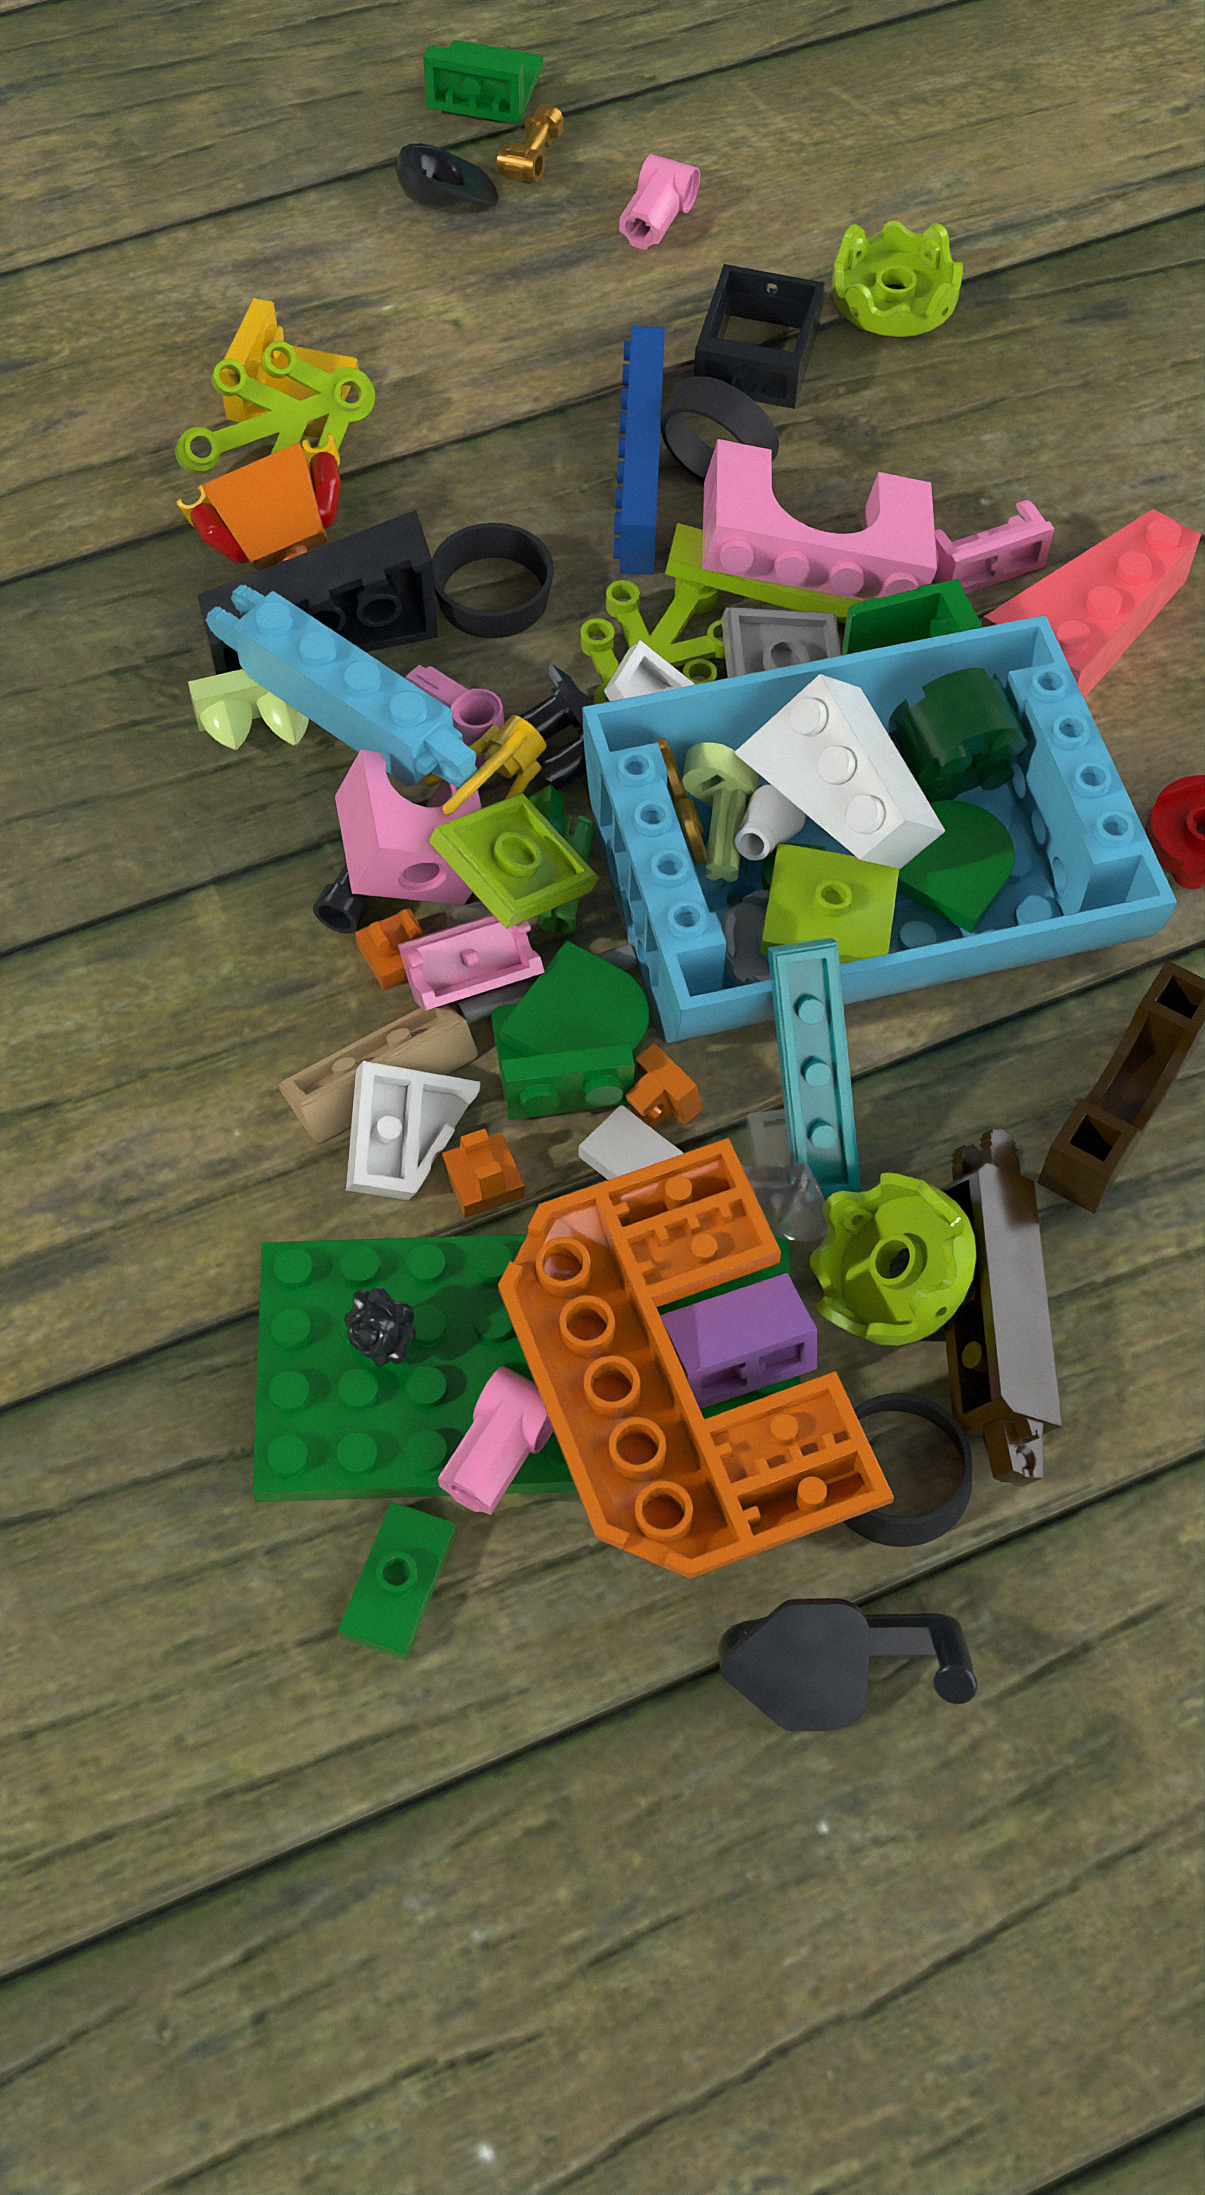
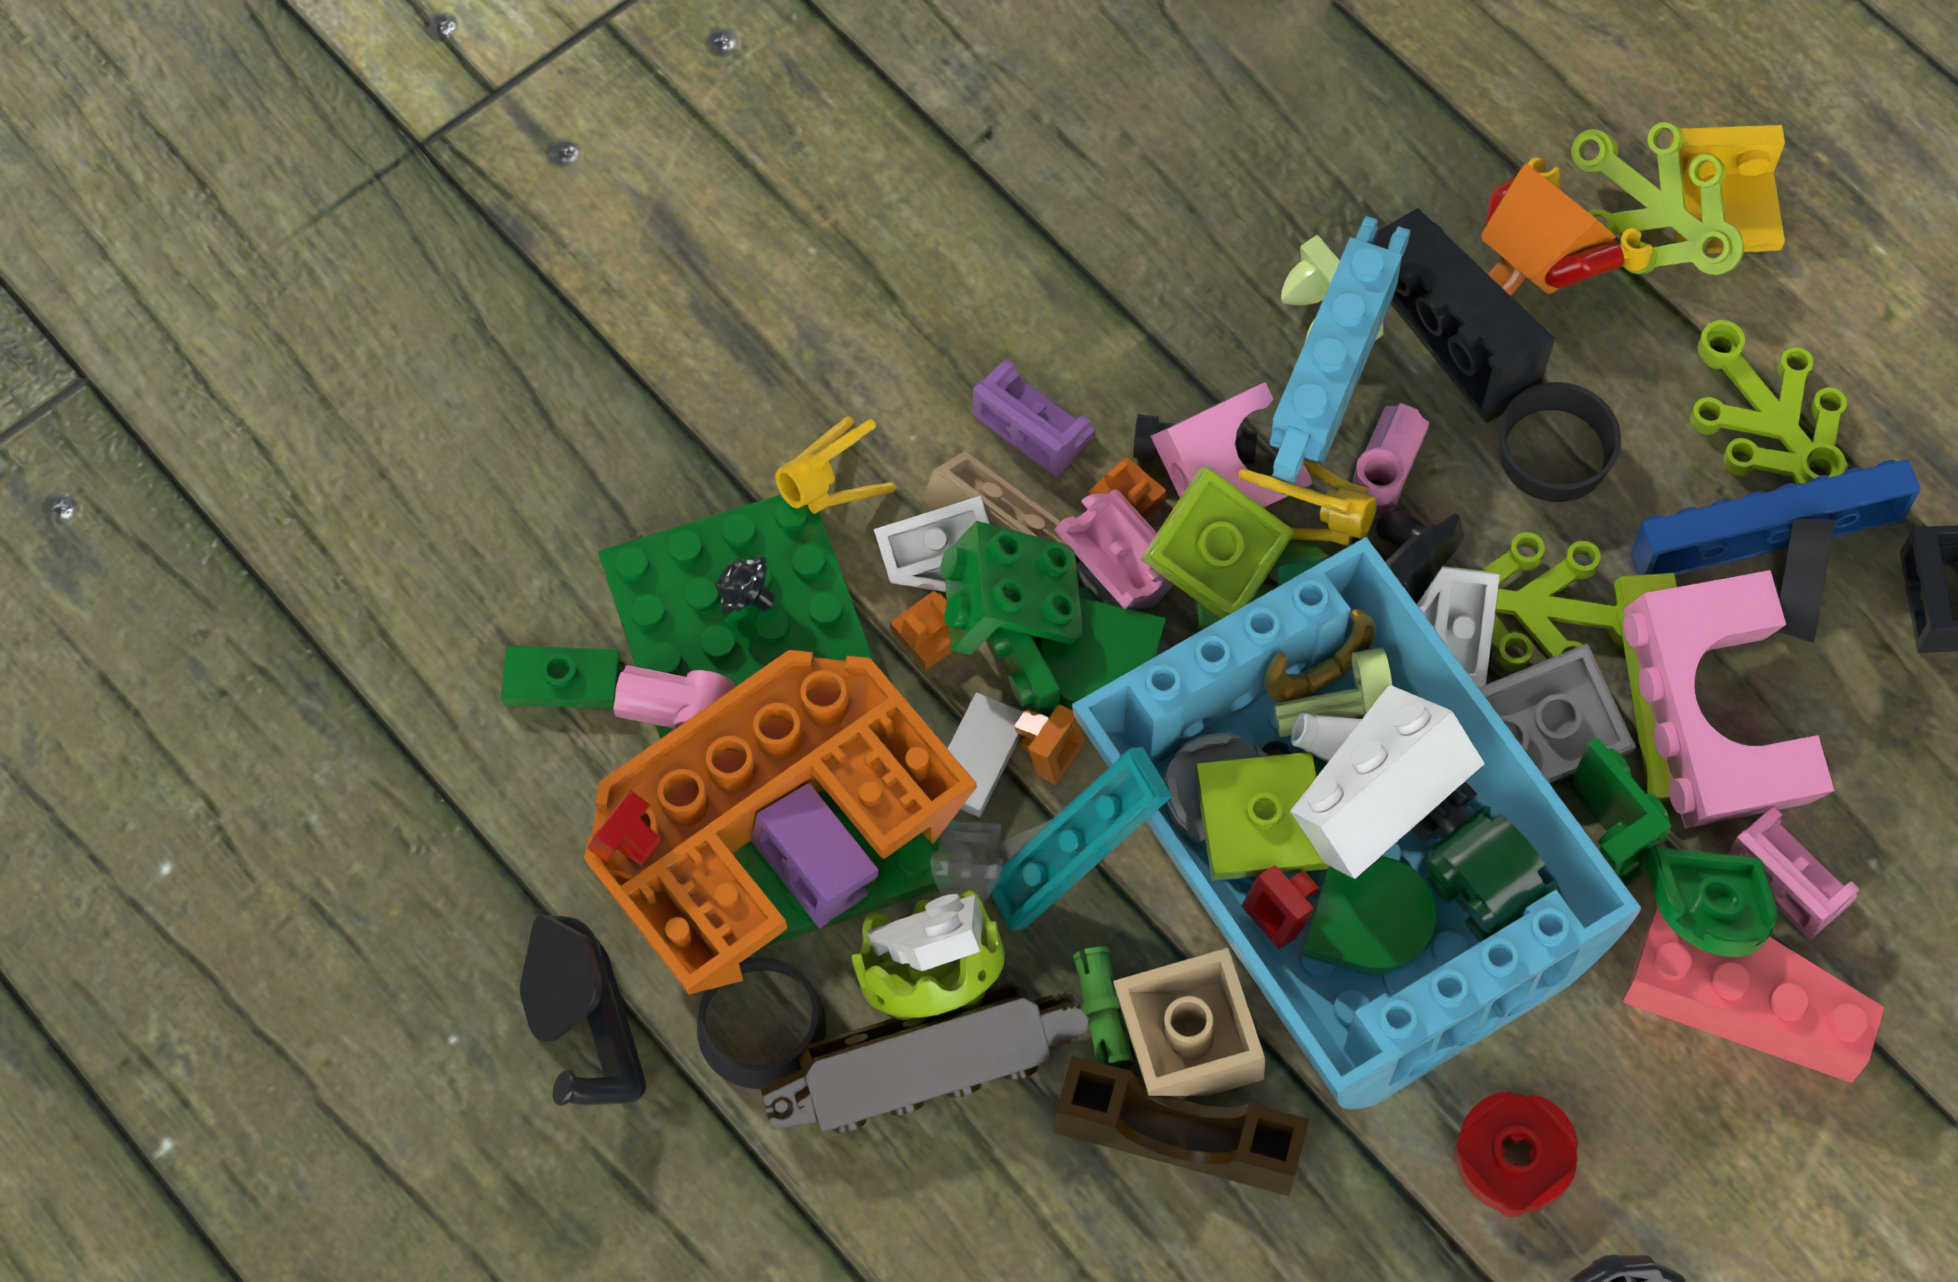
camera: 75 degrees right, 5 degrees up
none -> red tile [587,790,661,866]
none -> yellow plant [775,416,896,514]
none -> white wing [867,894,983,971]
none -> green bracket [941,521,1083,656]
none -> medium lavender hinge [972,359,1095,478]
none -> bright green pin [1073,946,1135,1069]
none -> tan slope [1113,948,1265,1096]
none -> red tile [1241,865,1319,950]
none -> green tile [1644,847,1778,957]
none -> lime plant [1690,320,1848,485]

